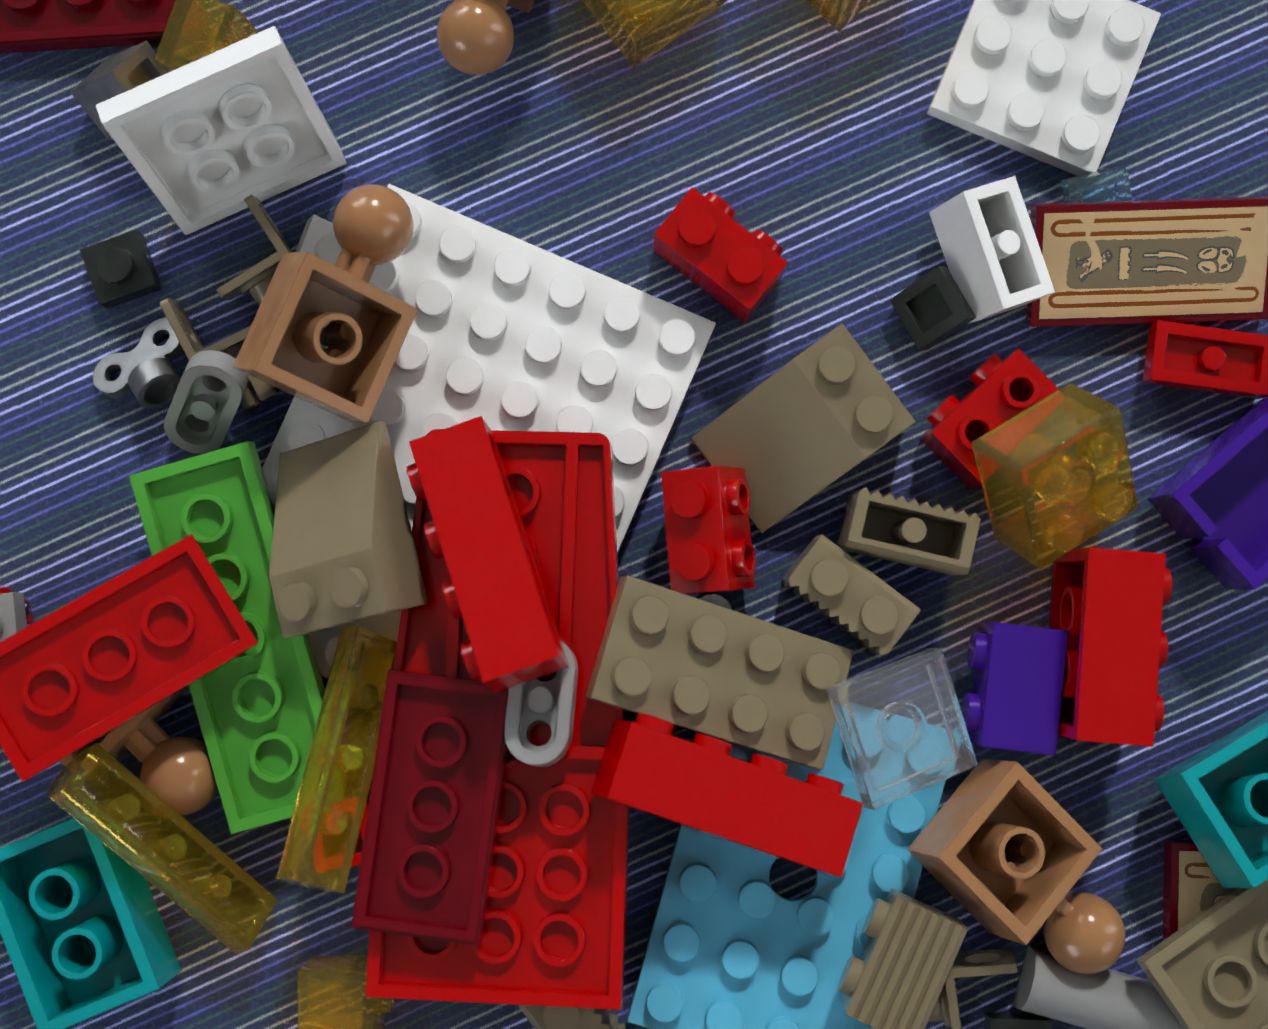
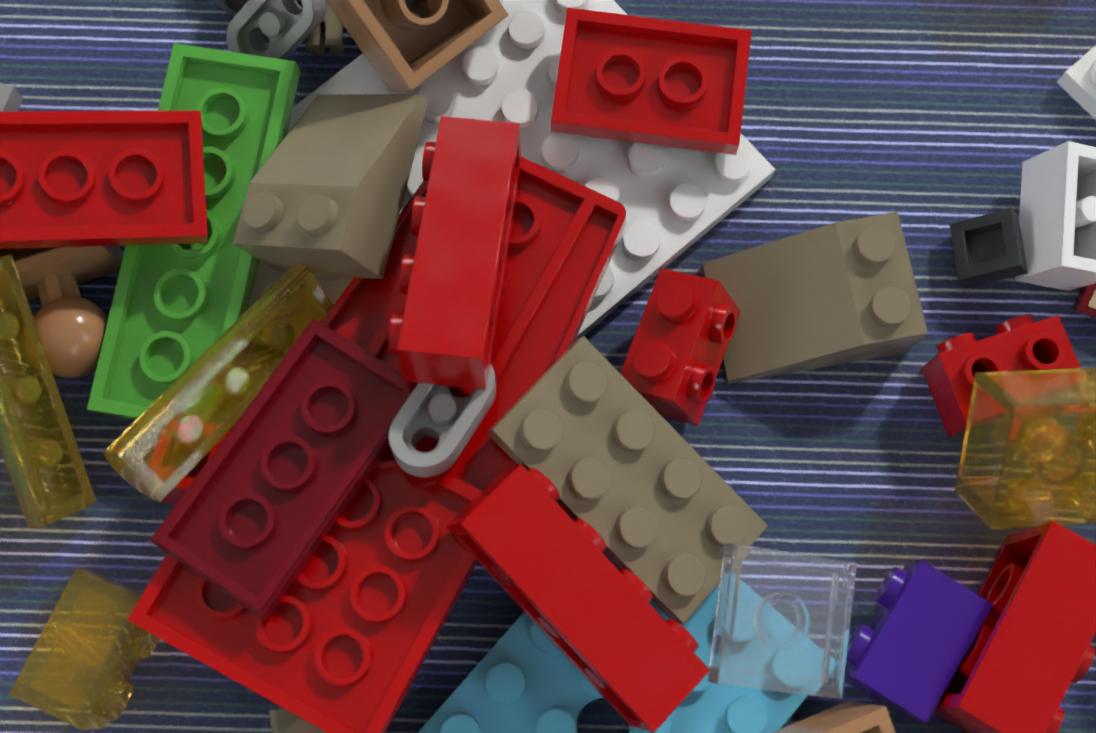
camera: 25 degrees right, 10 degrees down
red brick [653,187,788,323] -> none
dark tan brick [782,535,921,655] -> none
dark tan brick [838,487,981,576] -> none
none -> red plate [551,7,752,155]

